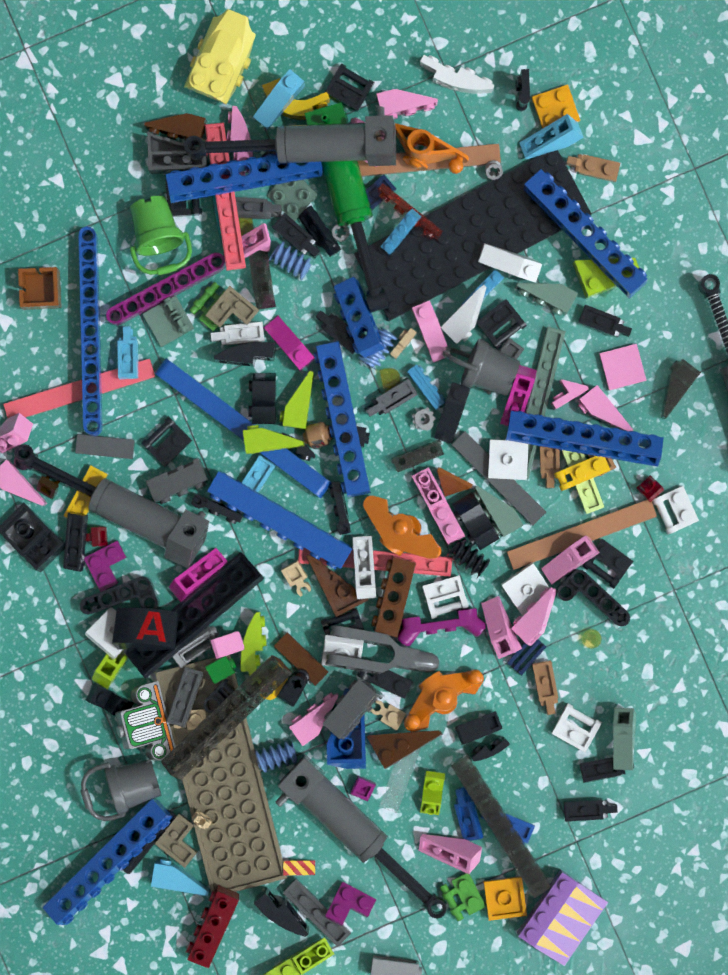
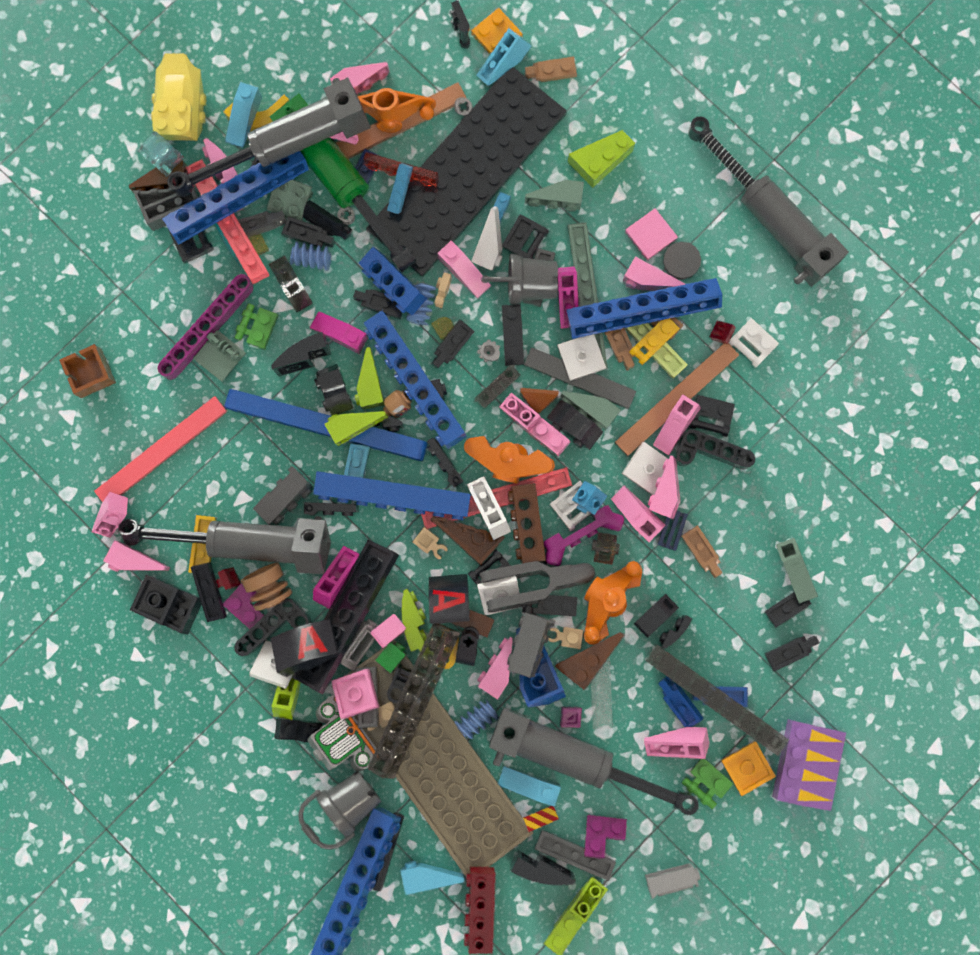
camera: 15 degrees left, 5 degrees down
dark brown tile [36,475,60,500] -> none
dark grey tile [75,434,135,459] -> none
blue beam [79,226,103,436] -> none
medium azure hinge [117,326,138,380] -> none
bright green piece [130,196,192,275] -> none
black plate [141,416,193,467] -> none
dark tan plate [155,813,197,868] -> none
tan plate [192,809,213,829] -> none
dark tan plate [205,286,259,327] -> none
white hinge [211,322,265,345] -> none
bright pink slope [241,223,271,258] -> none
black plate [325,63,375,112] -> none
dark azure piece [407,364,446,410] -> none
white slope [420,55,494,94] -> none
lime slope [420,771,445,815] -> none
black piece [447,539,490,578] -> none
white slope [478,243,542,282] -> none
blue brick [524,169,648,299] -> none
bright pink slope [551,379,589,410] -> none
white plate [551,703,602,753] -> none
black hinge [578,305,632,337] -> none
tile [581,629,601,649] -> none
clear smoke slope [661,359,701,420] -> none
none -> clear light blue brick [137,131,184,177]
none -> medium nougat wheel [241,562,292,611]
none -> bright pink tile [331,669,379,719]
none -> black slope [429,574,470,624]
none -> medium azure slope [498,766,561,807]
none -> dark azure brick [572,481,607,515]
none -> clear smoke brick [591,532,620,565]
none -> dark grey tile [663,242,701,280]

